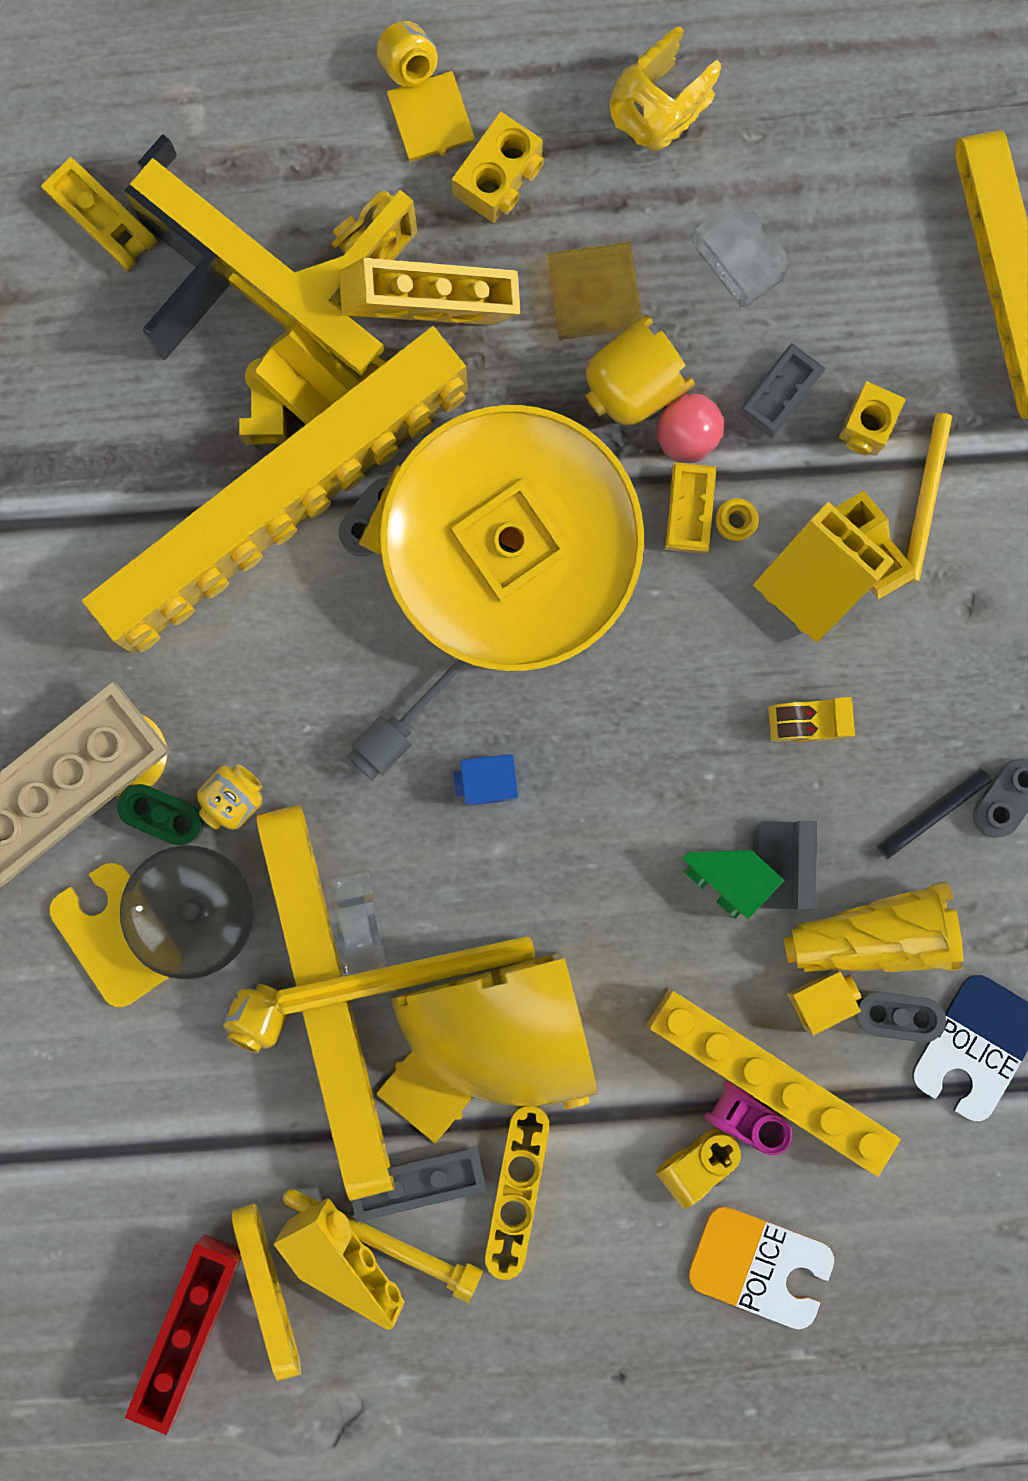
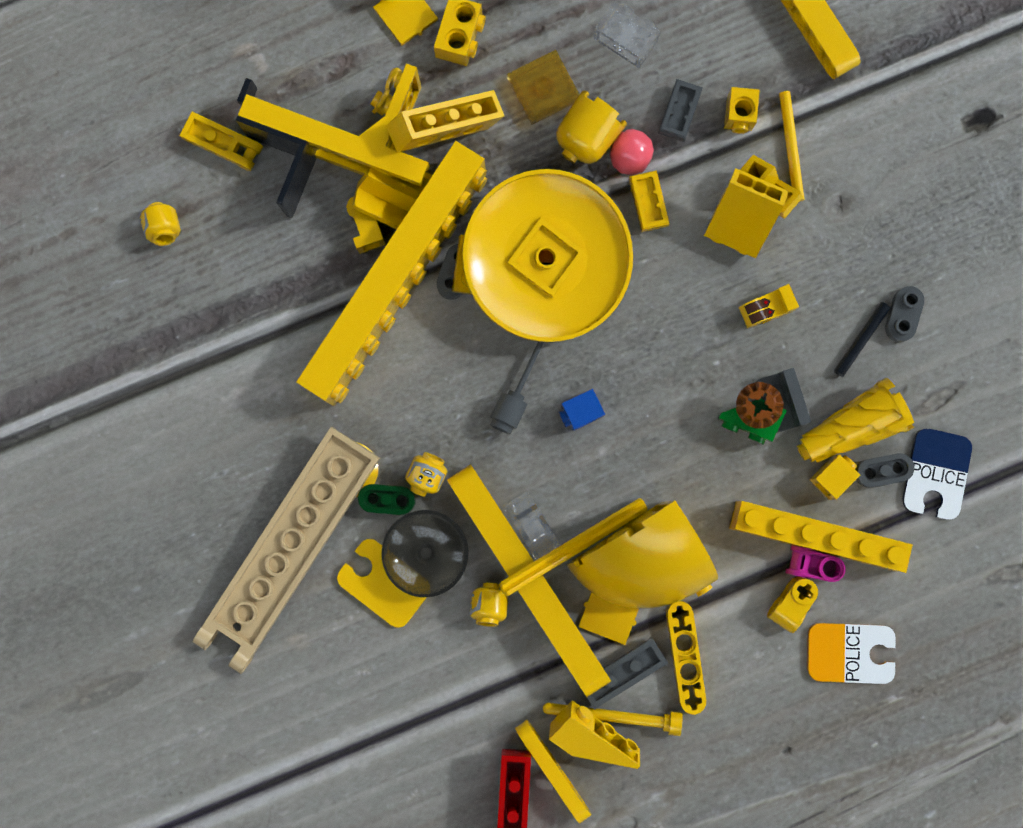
camera: 10 degrees left, 0 degrees up
yellow plate [715,498,759,542] -> none
none -> dark orange gear [736,382,784,428]

